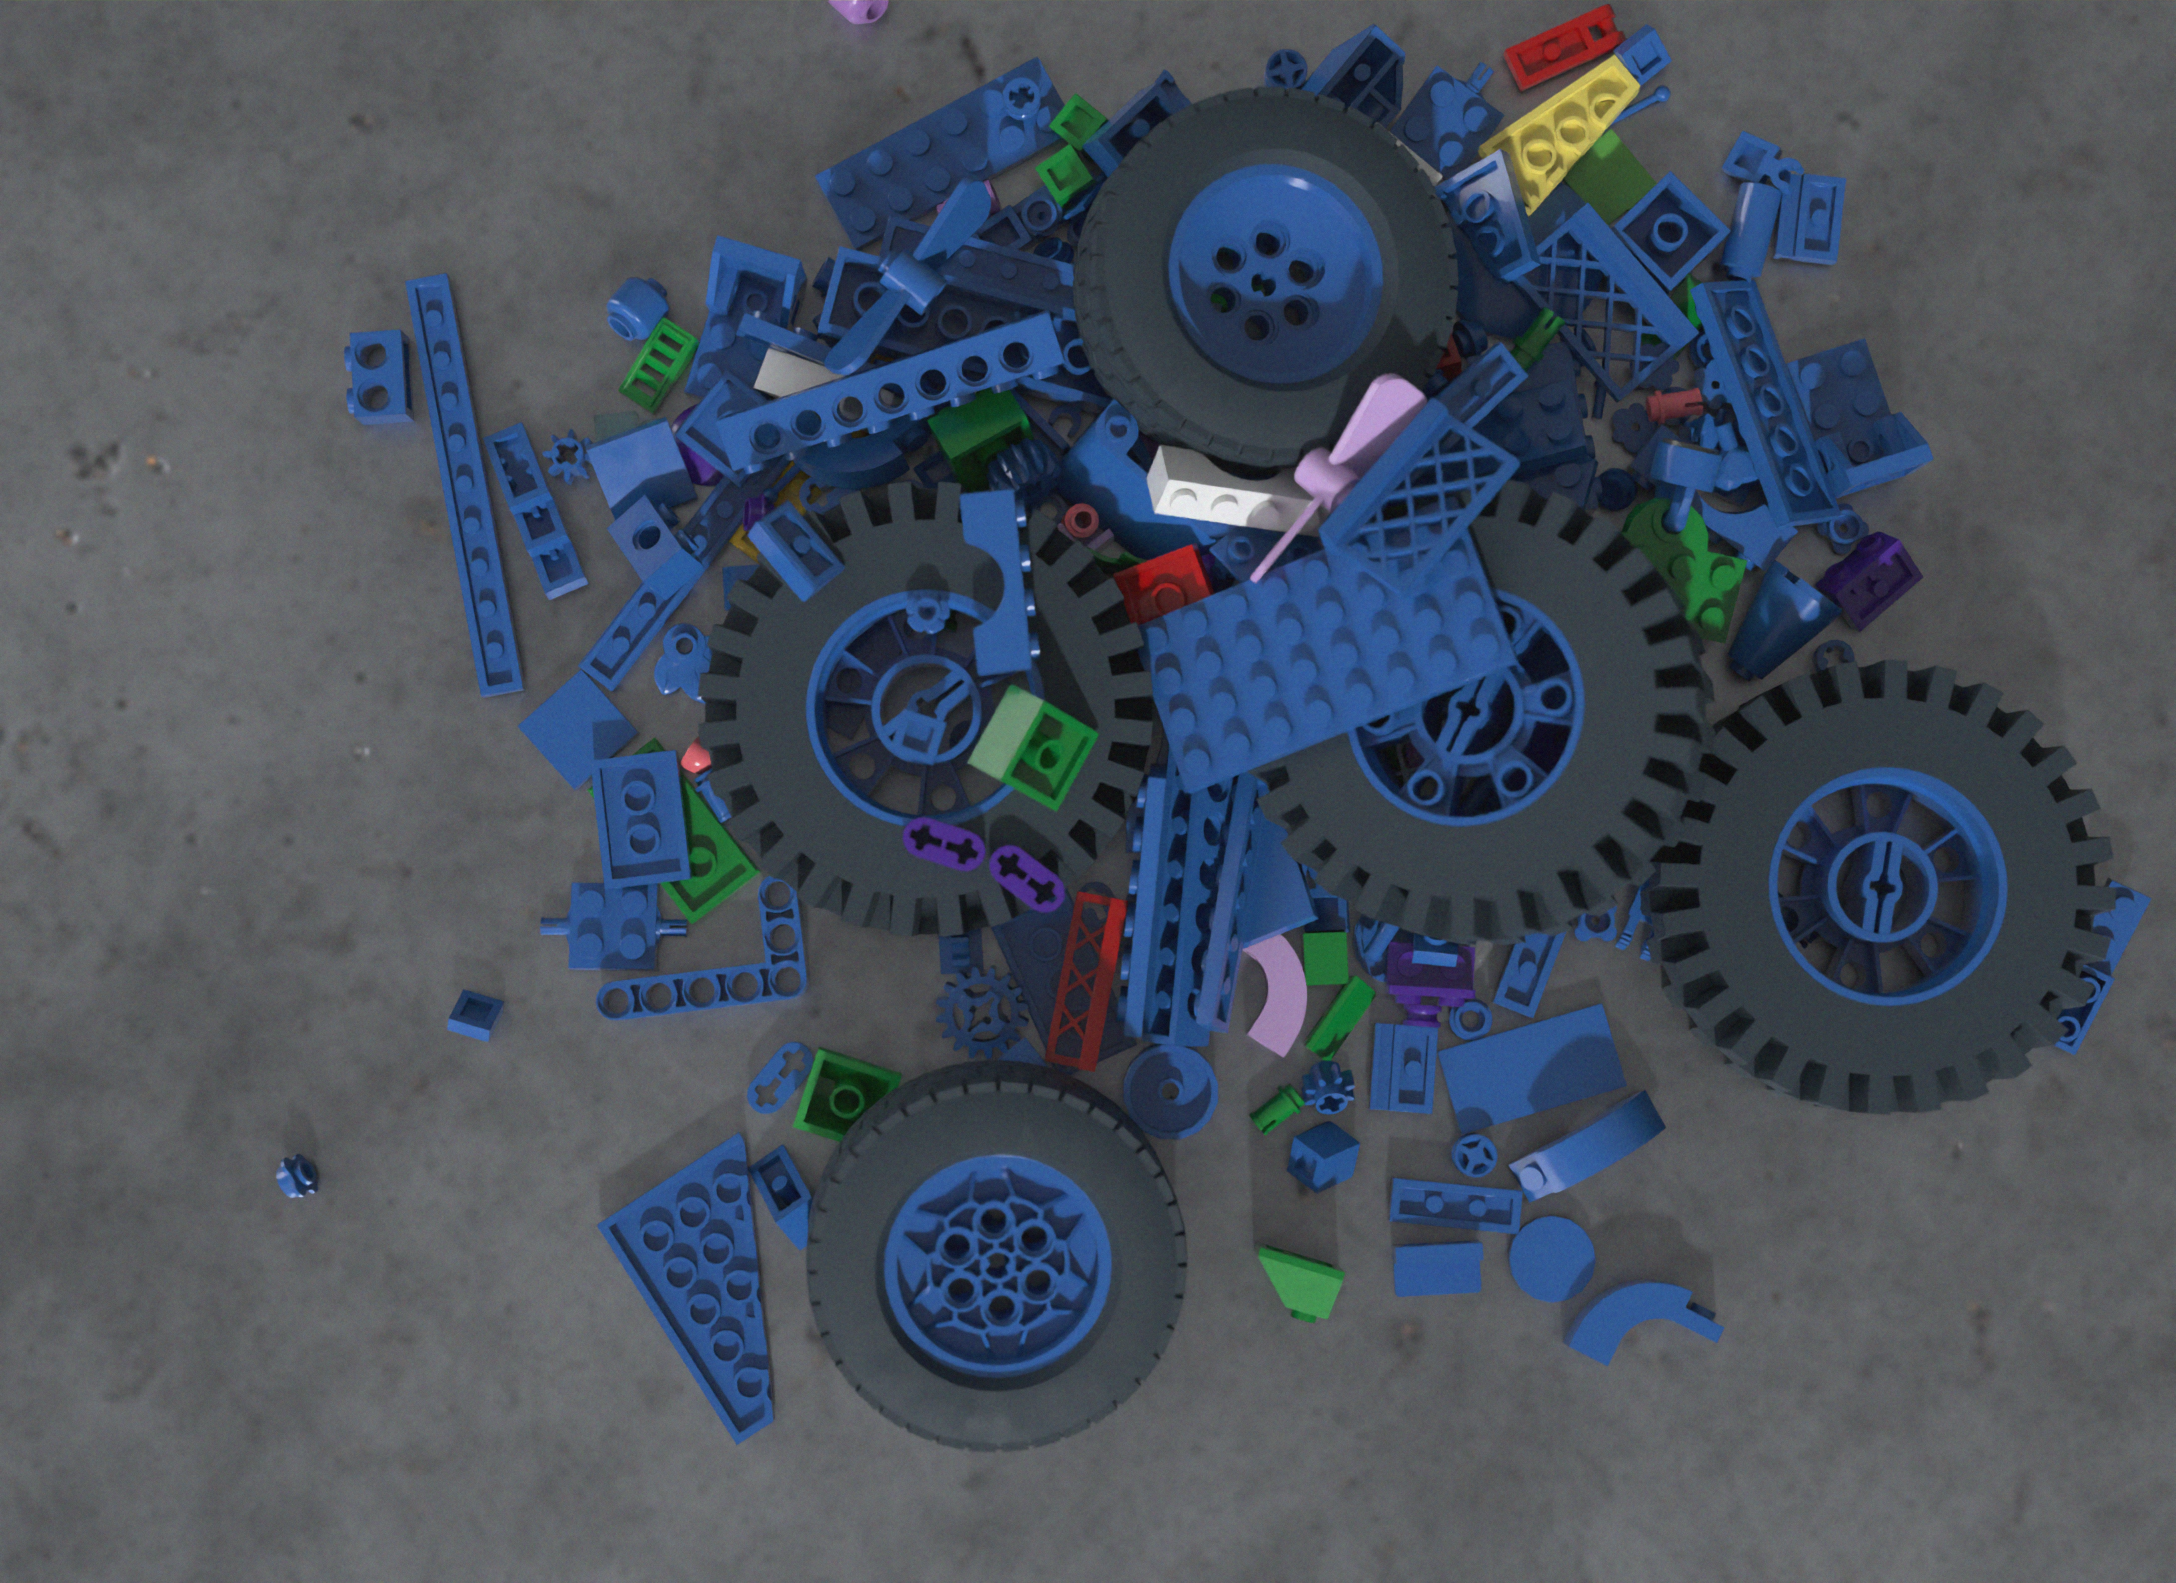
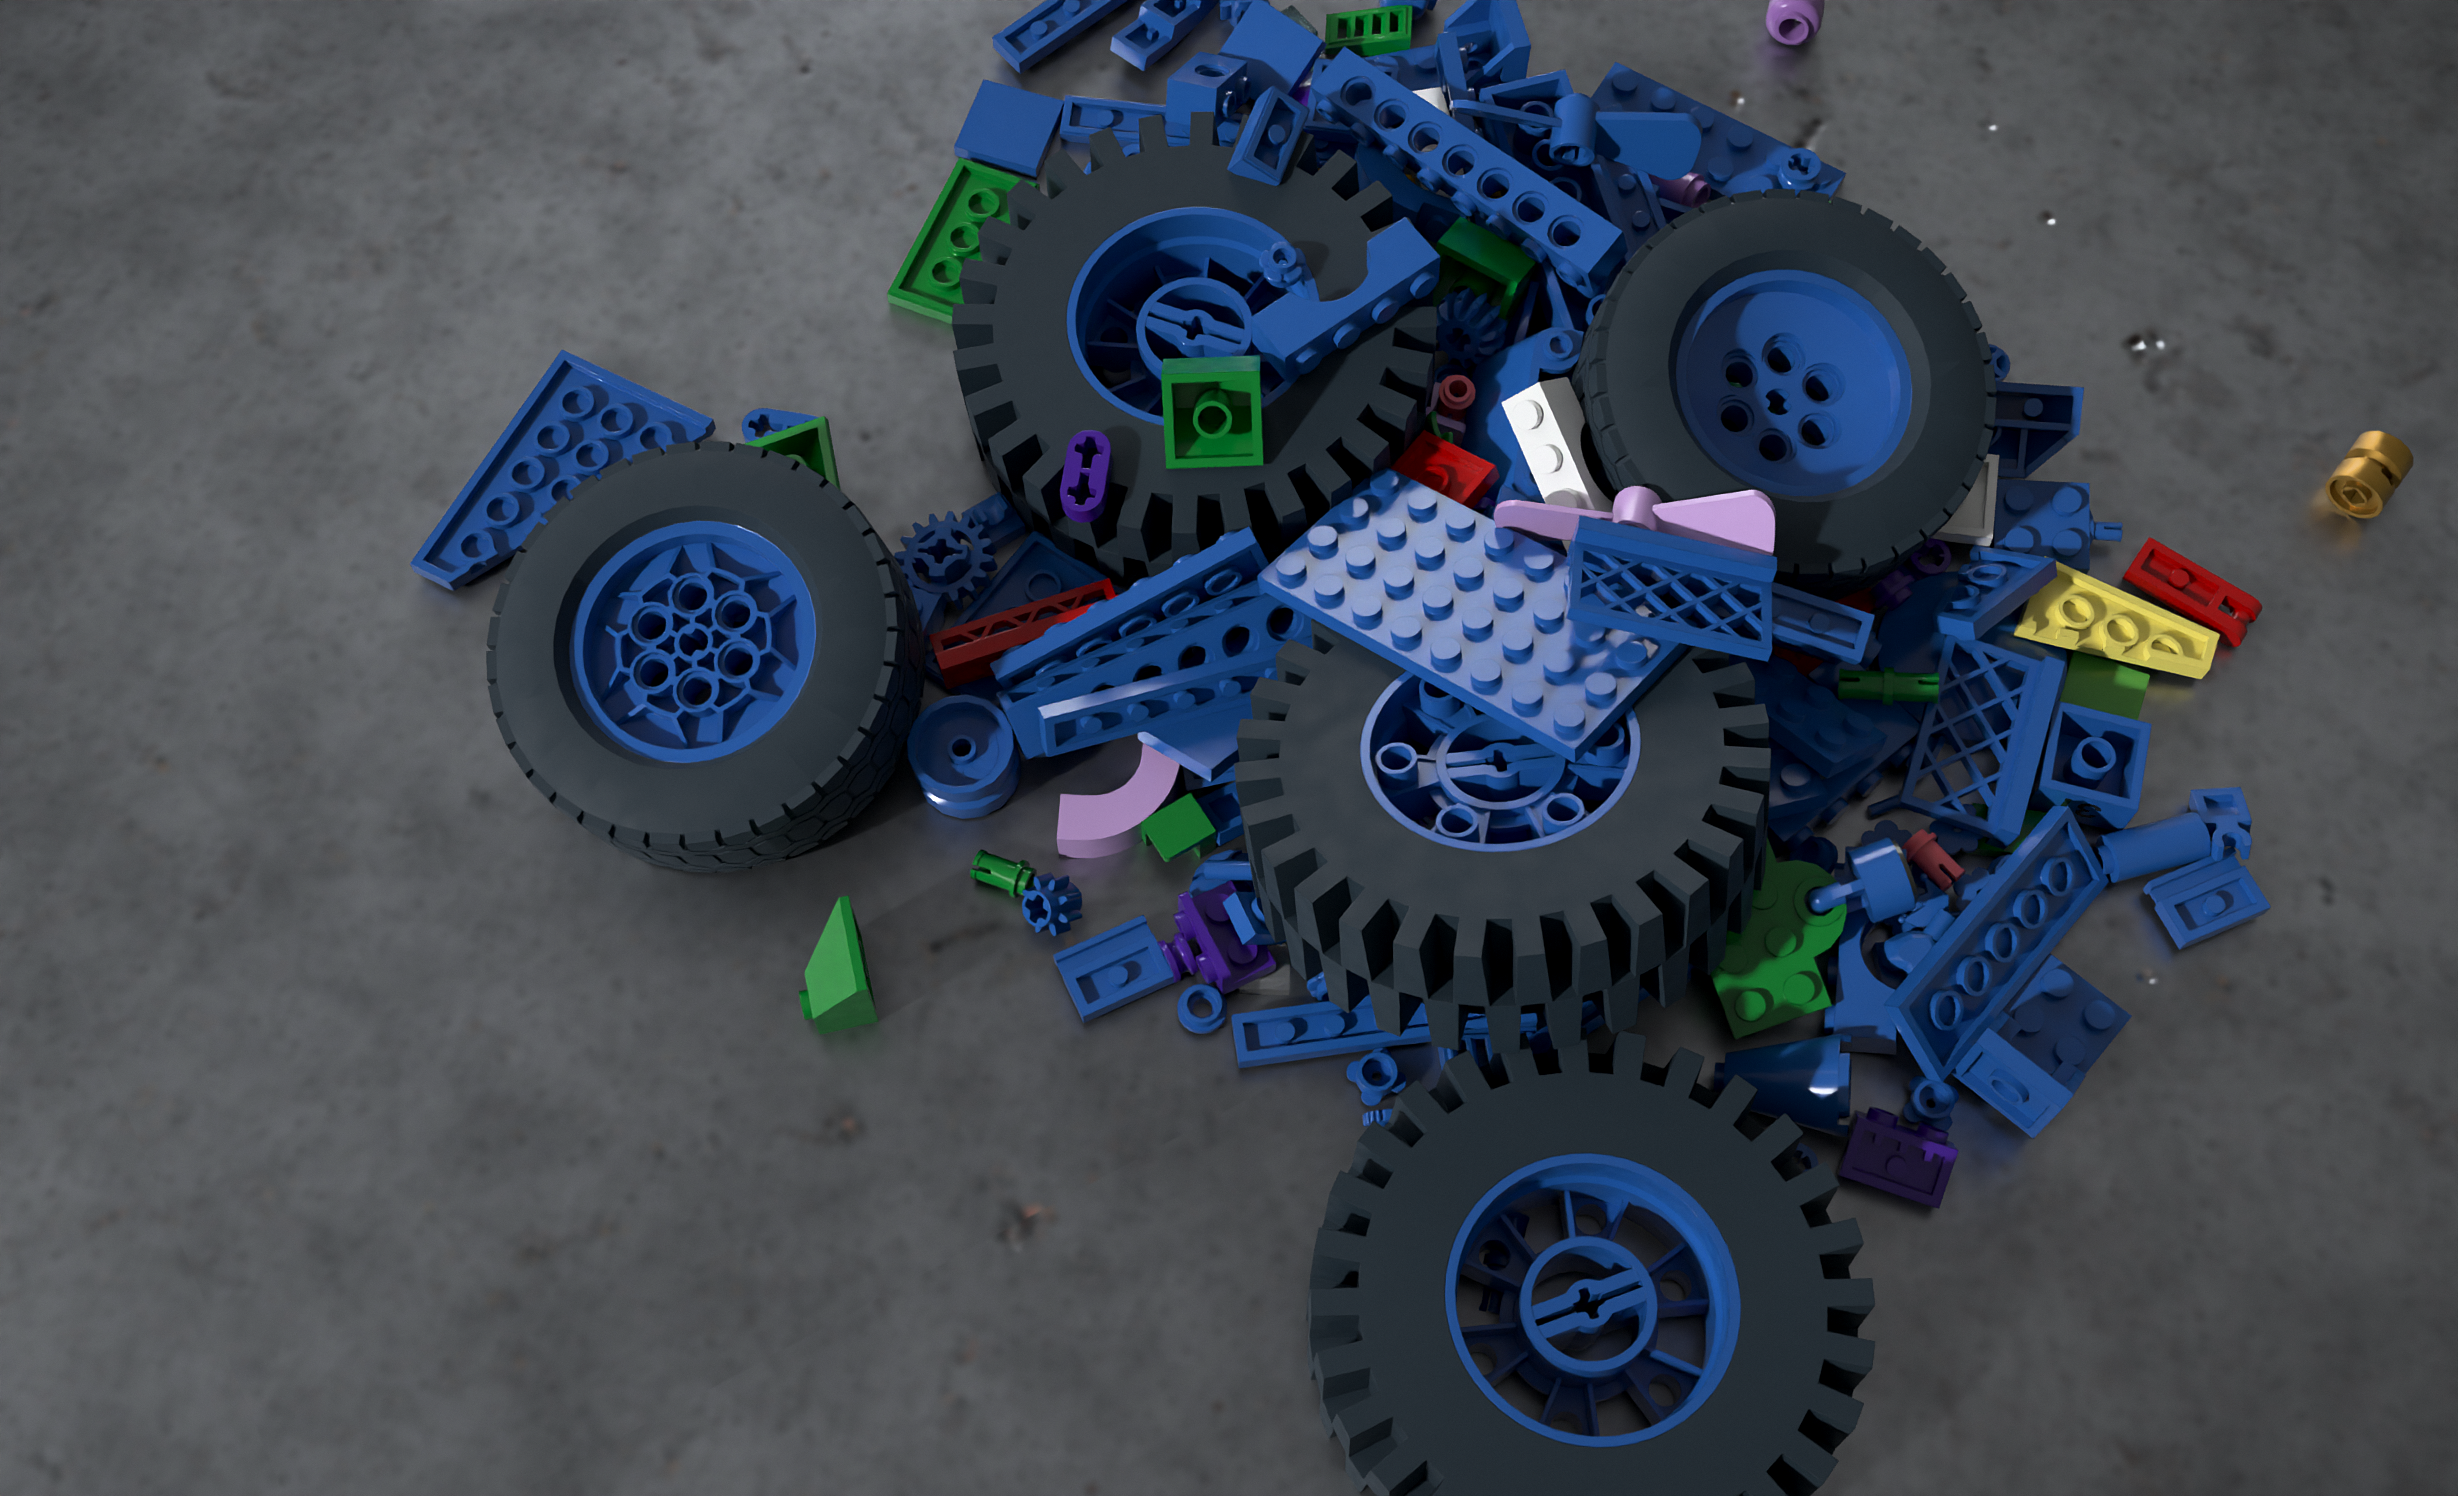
camera: 60 degrees right, 20 degrees down
blue plate [276,1154,318,1198] -> none
blue plate [447,989,504,1042] -> none
blue plate [540,883,688,971] -> none
blue plate [590,750,693,890] -> none
blue beam [596,876,810,1020] -> none
blue plate [890,709,947,765] -> none
dark purple beam [903,817,986,871] -> none
blue panel [1287,1121,1360,1194] -> none
green slope [1303,975,1376,1061] -> none
blue plate [1388,1177,1523,1234] -> none
blue panel [1392,1240,1484,1297] -> none
blue tile [1437,1003,1627,1135] -> none
blue wheel [1451,1133,1498,1178] -> none
blue tile [1508,1215,1596,1303] -> none
blue arch [1509,1090,1666,1203] -> none
blue arch [1563,1279,1725,1366] -> none
blue hinge [1602,85,1671,135] -> none
blue plate [1613,24,1672,86] -> none

